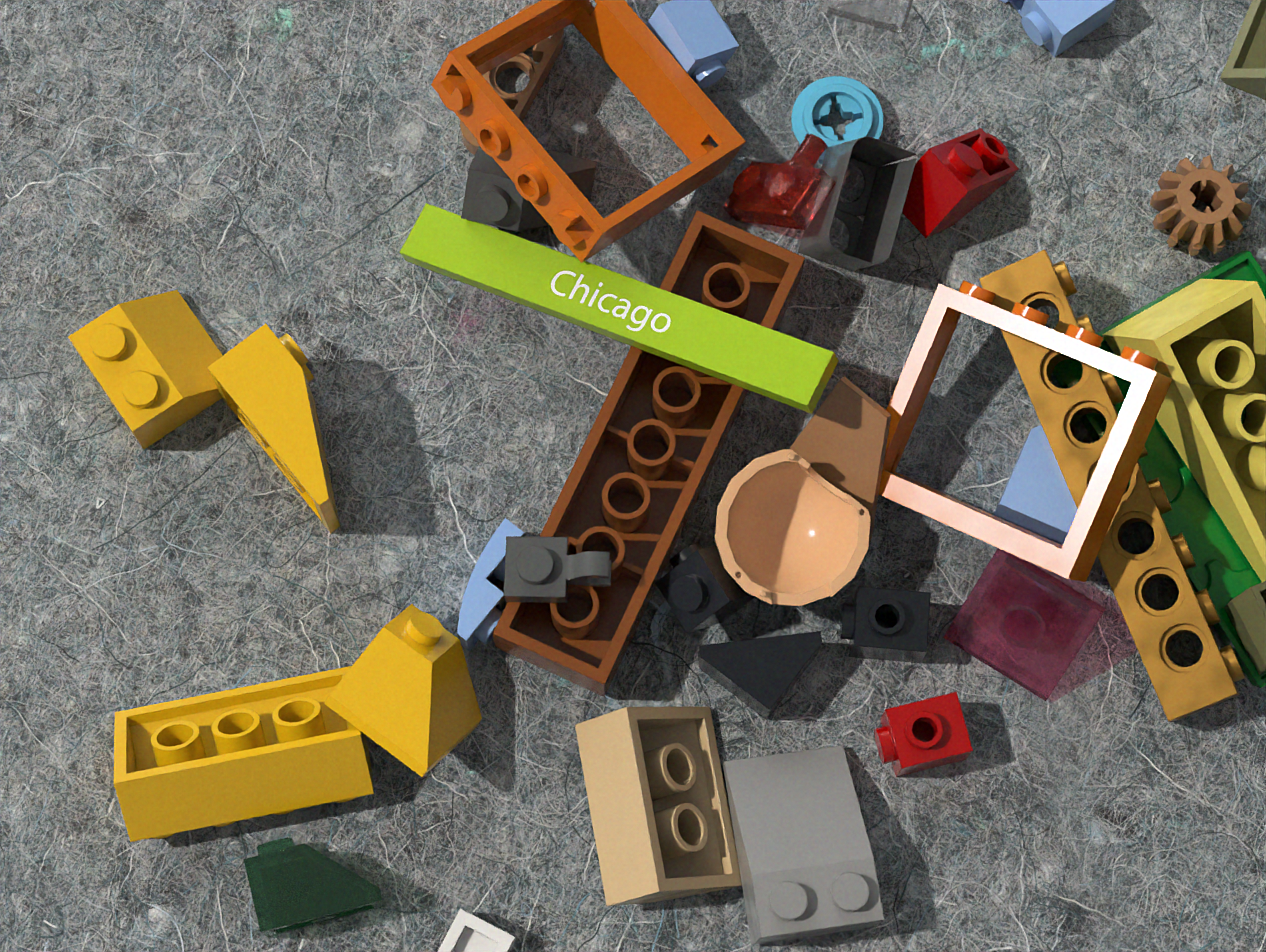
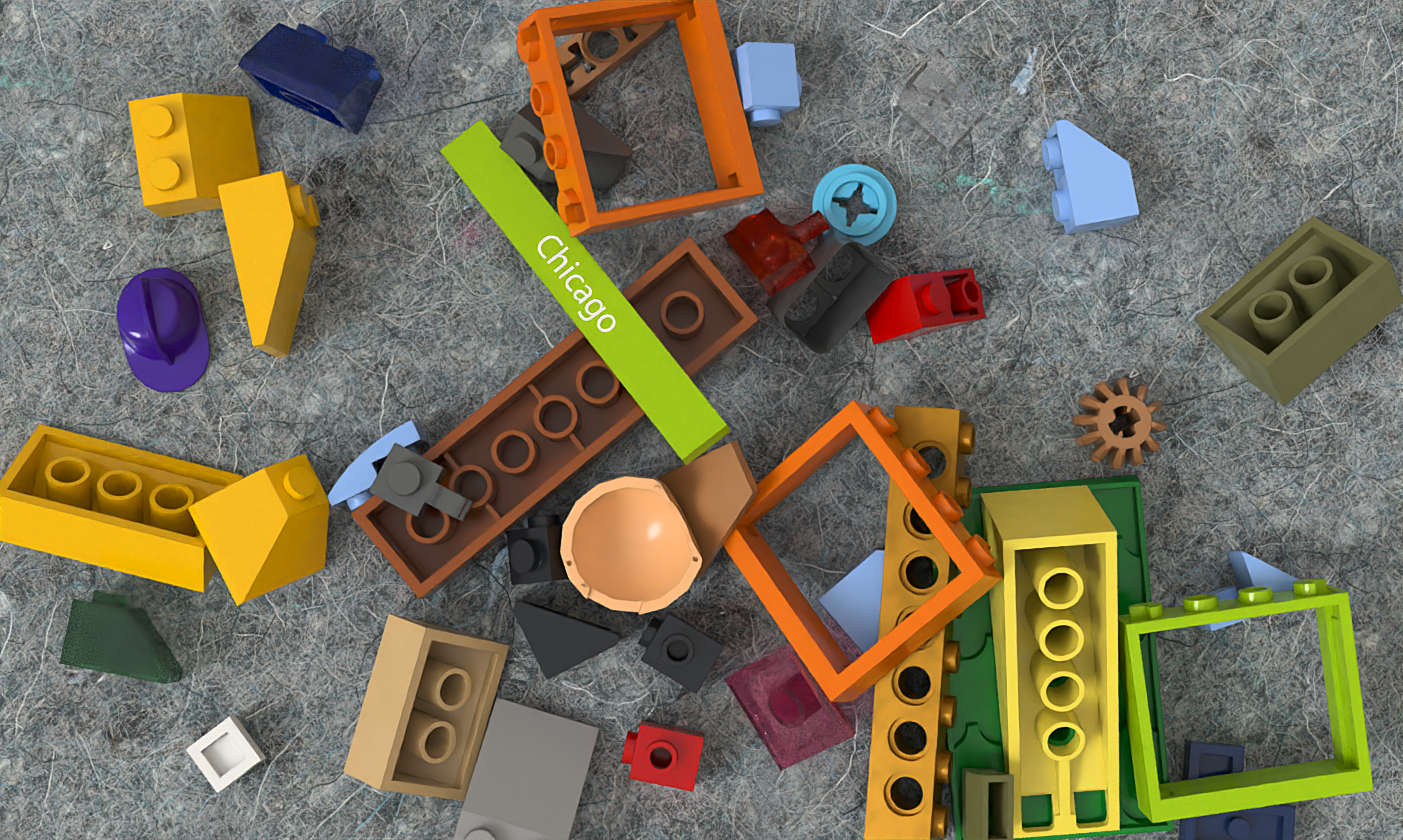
camera: 30 degrees right, 10 degrees up
none -> dark purple piece [116,268,210,393]
none -> clear blue slope [238,22,384,135]

